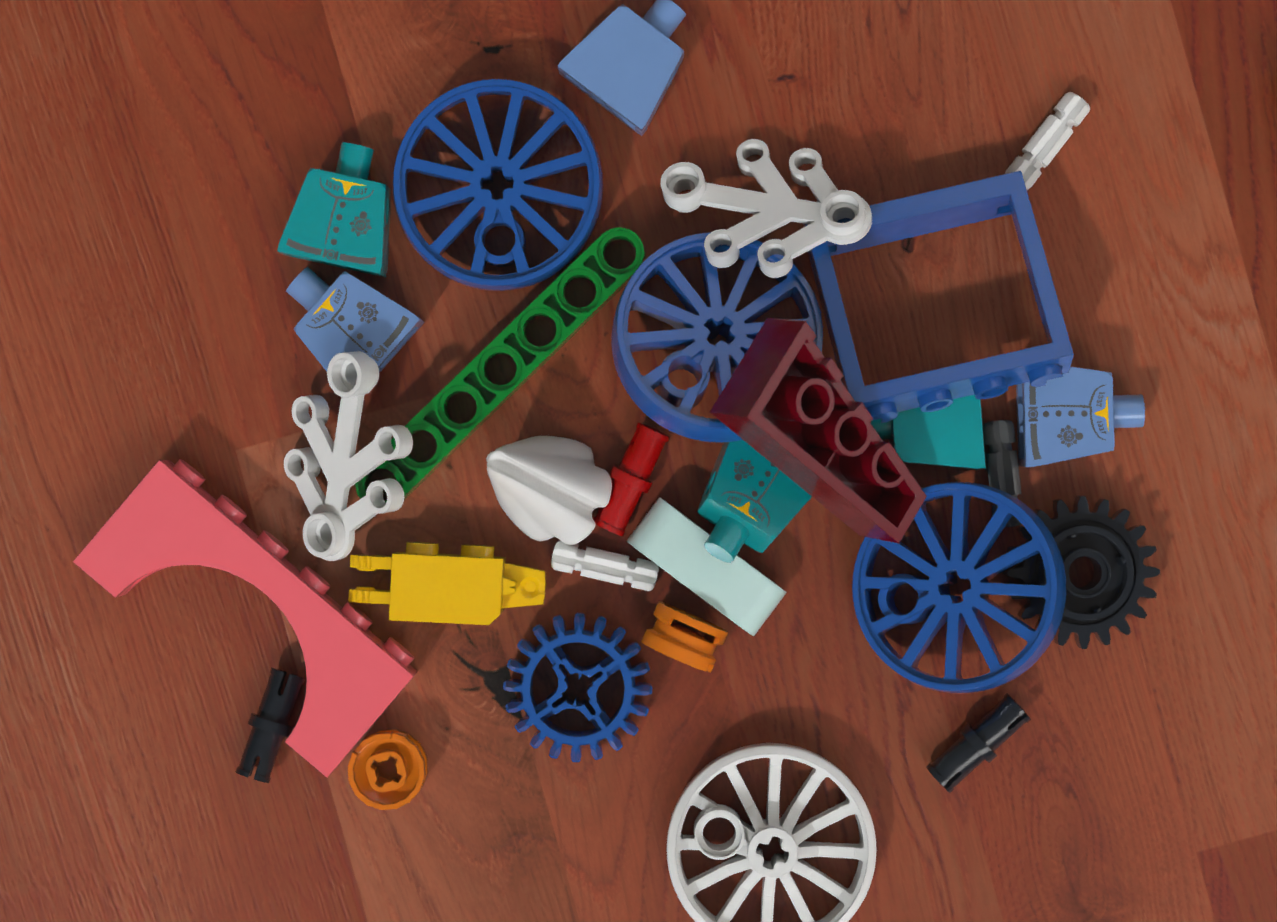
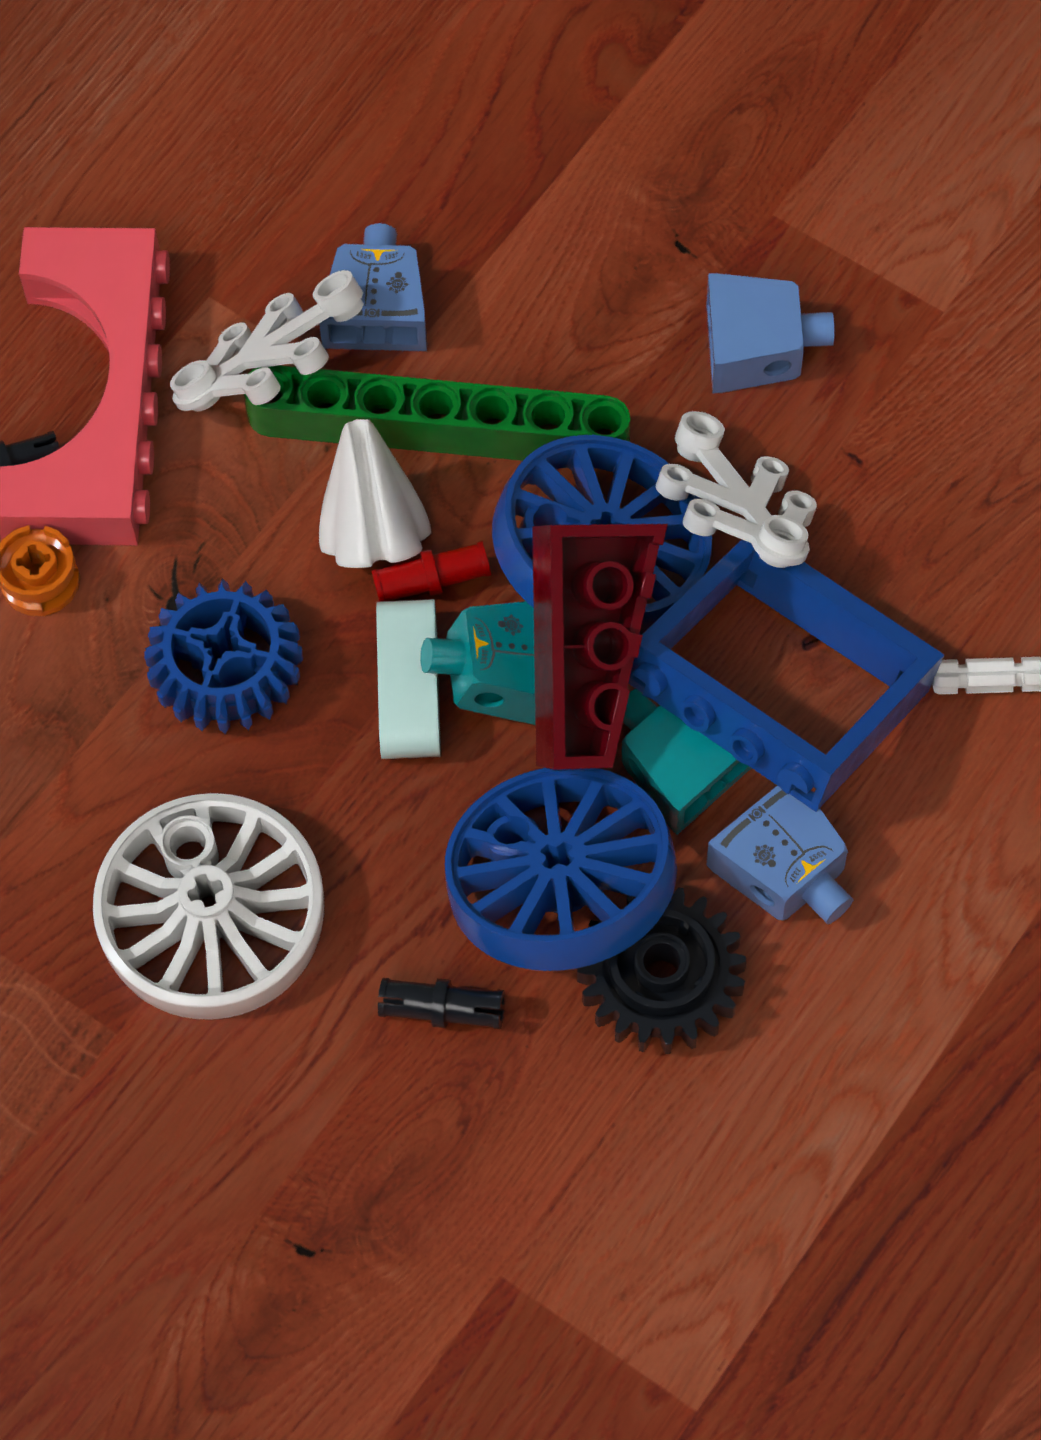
camera: 55 degrees right, 25 degrees down
teal torso [277,142,391,278] -> none
yellow hinge [348,542,546,625] -> none
blue piece [393,79,603,291] -> none
white axle [551,541,659,591] -> none
orange wheel [641,601,728,673] -> none
dark grey axle [983,420,1022,528] -> none

